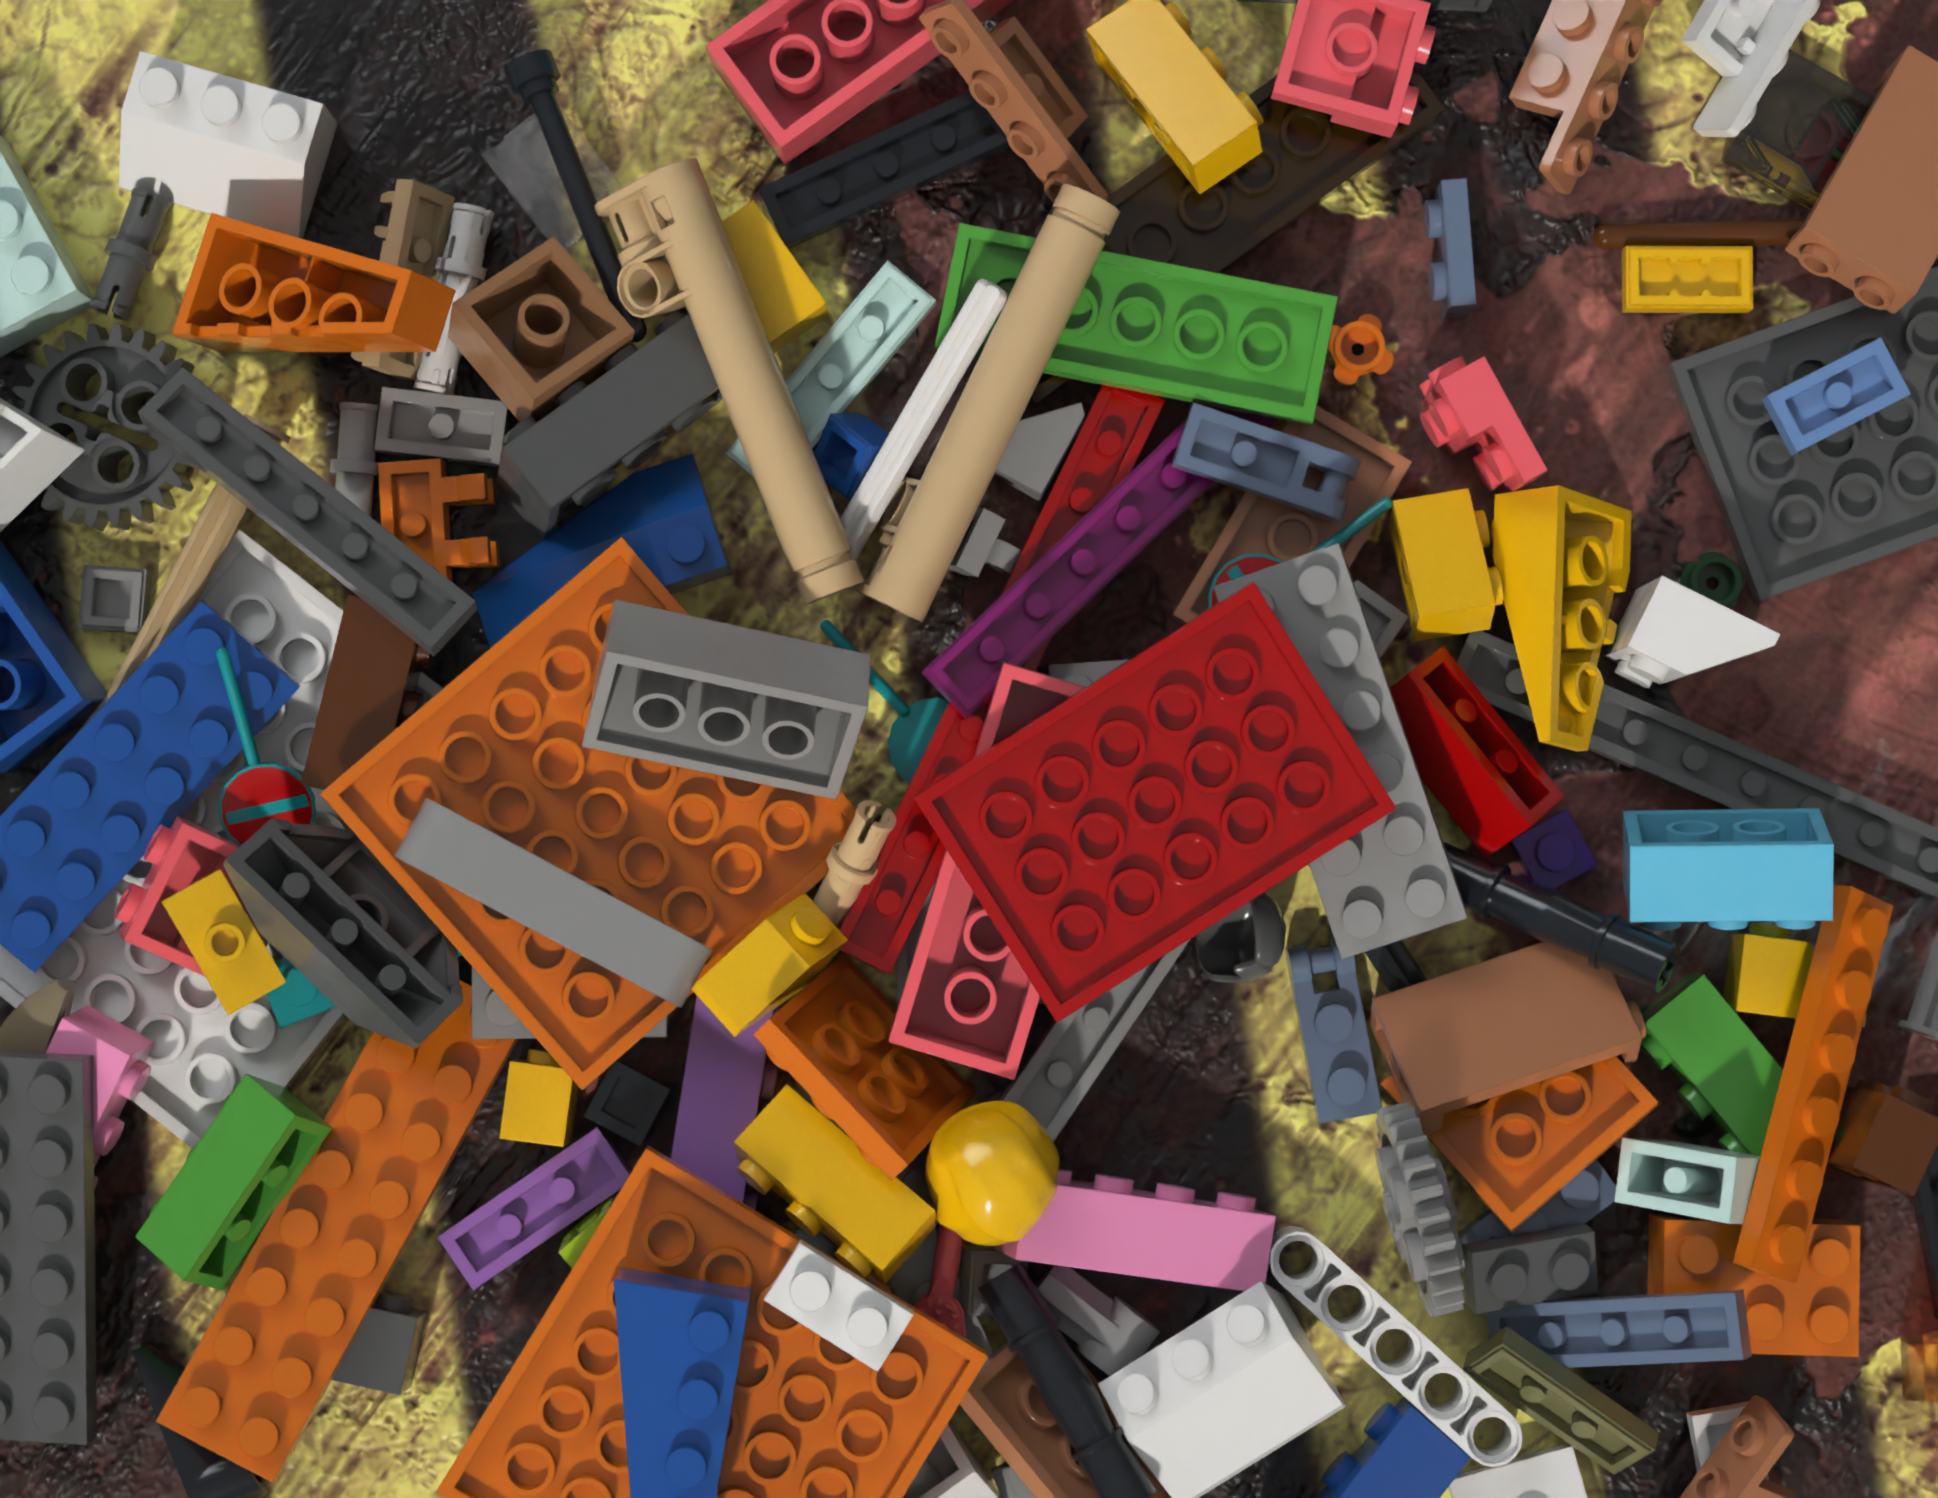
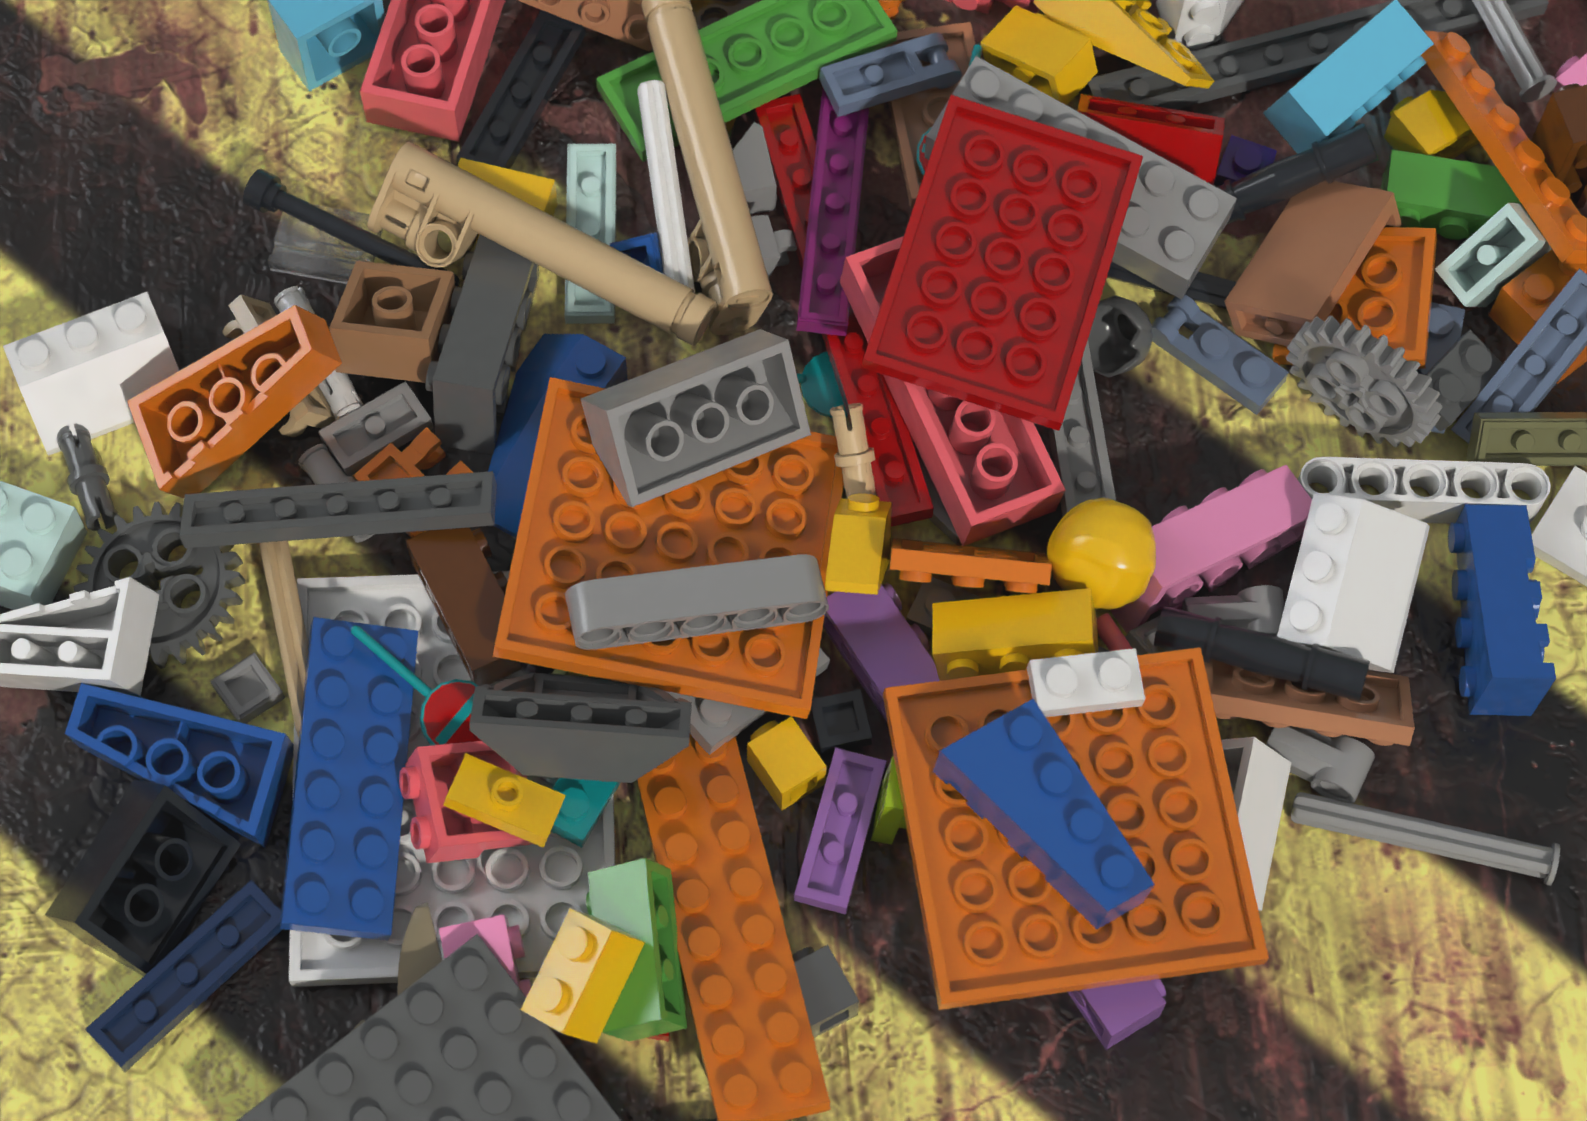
camera: 45 degrees left, 20 degrees down
none -> yellow brick [521,908,645,1044]

